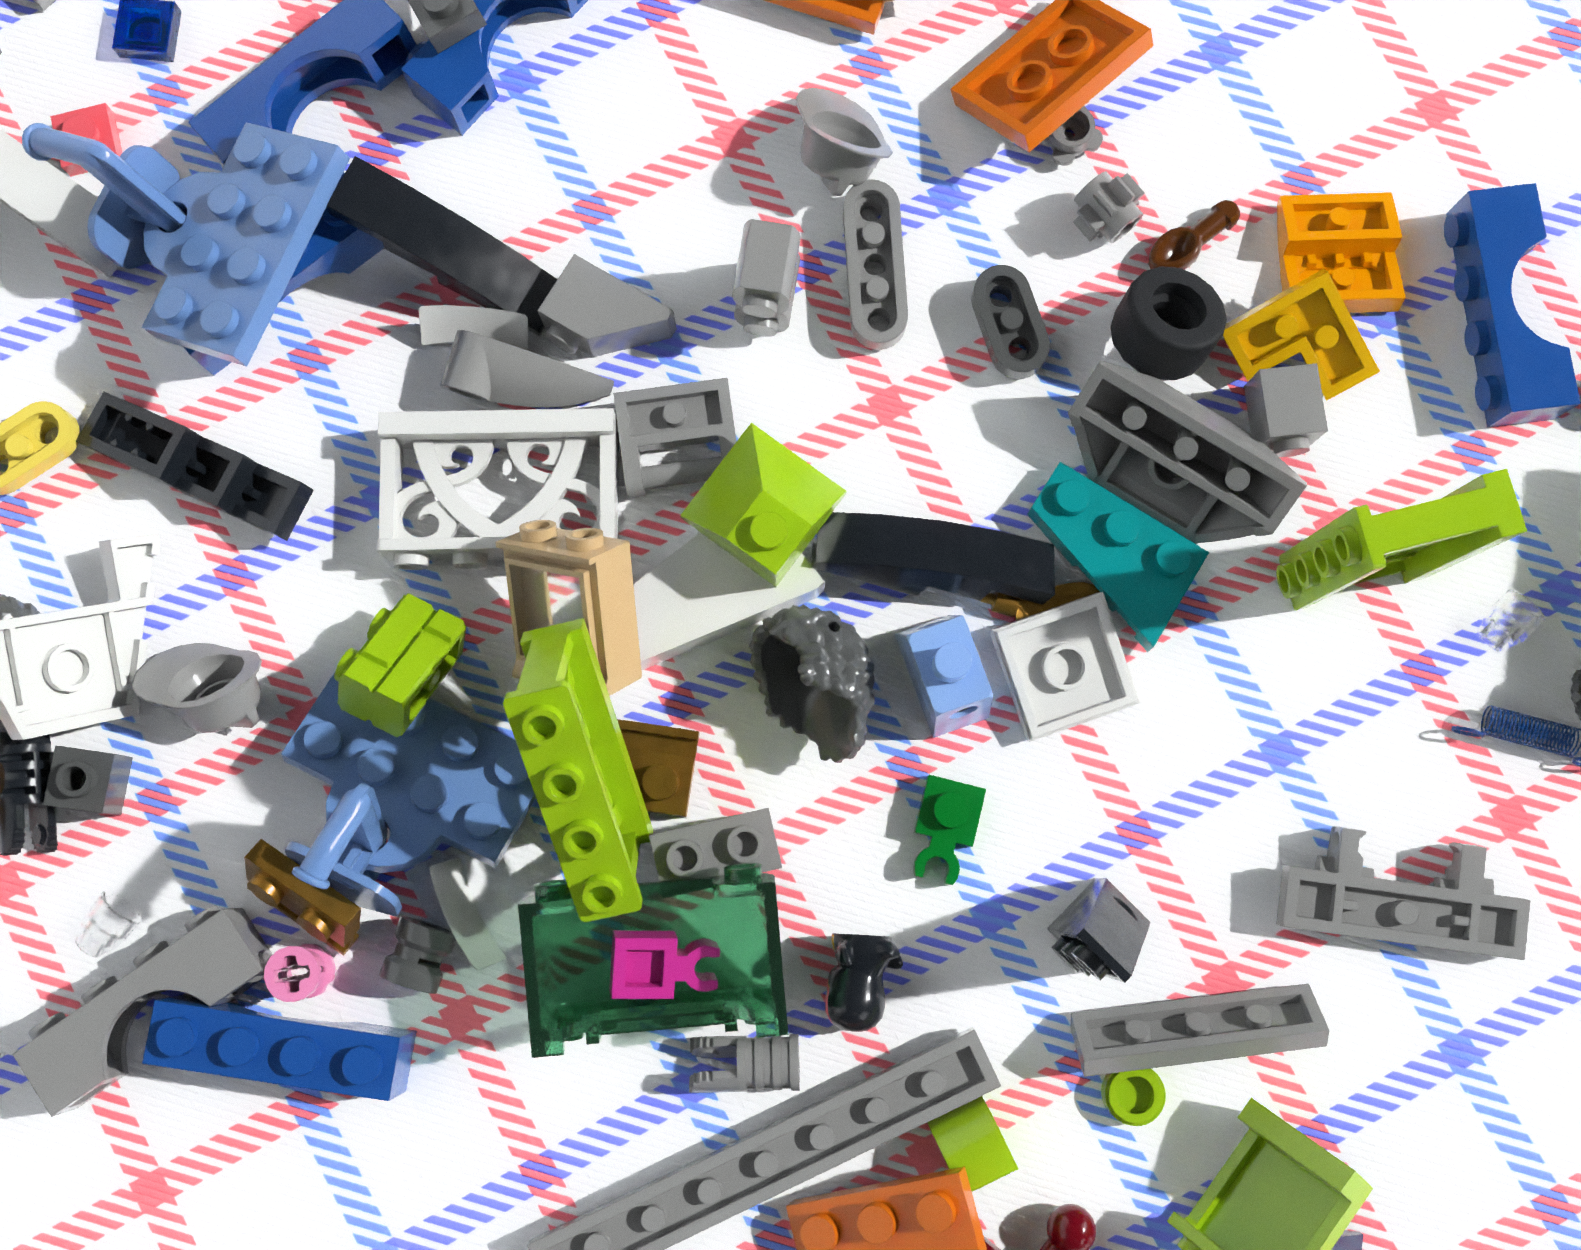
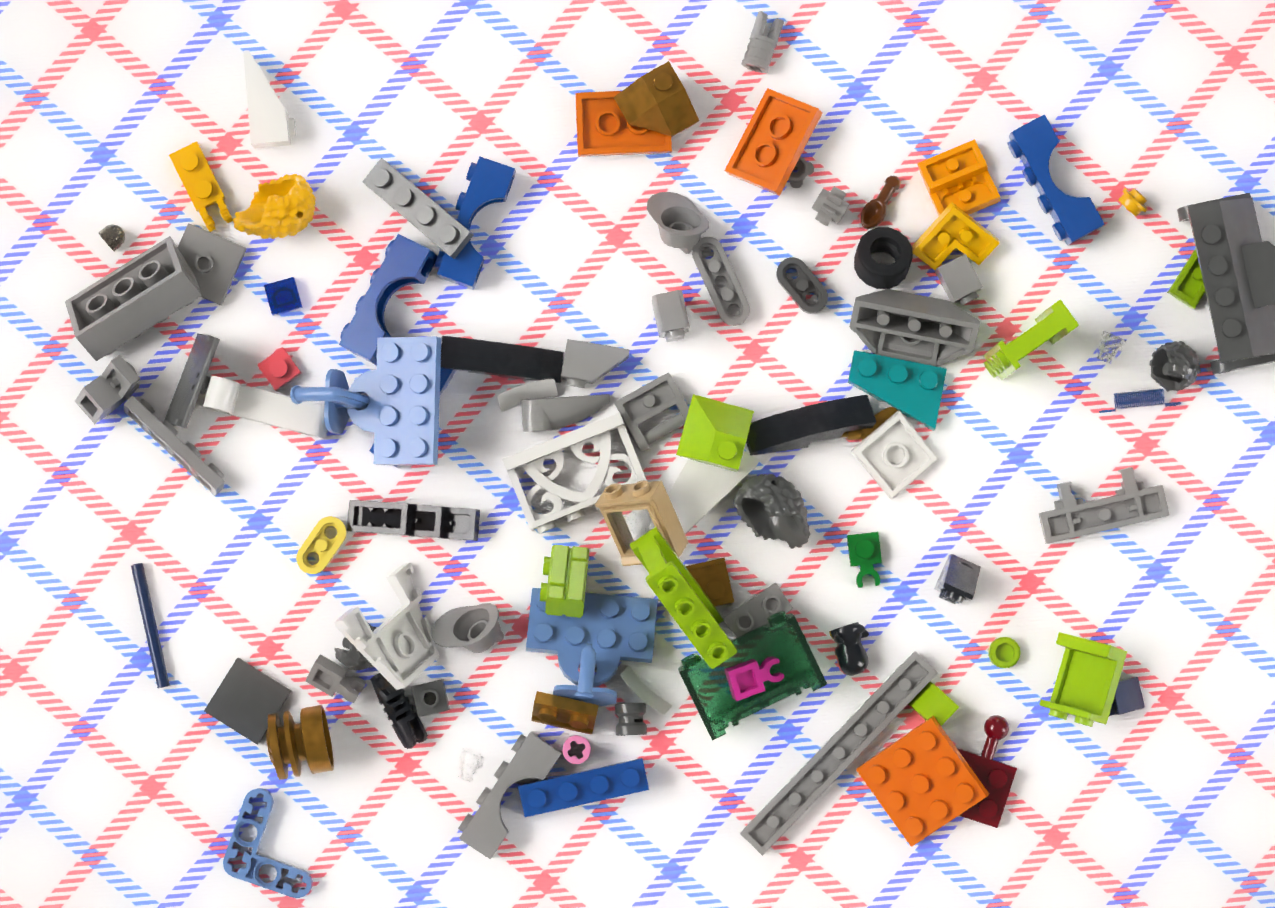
camera: 25 degrees left, 5 degrees up
light grey hinge [689,1034,800,1093] -> none
light blue torso [895,615,993,738] -> none
light grey plate [1070,983,1330,1077] -> none

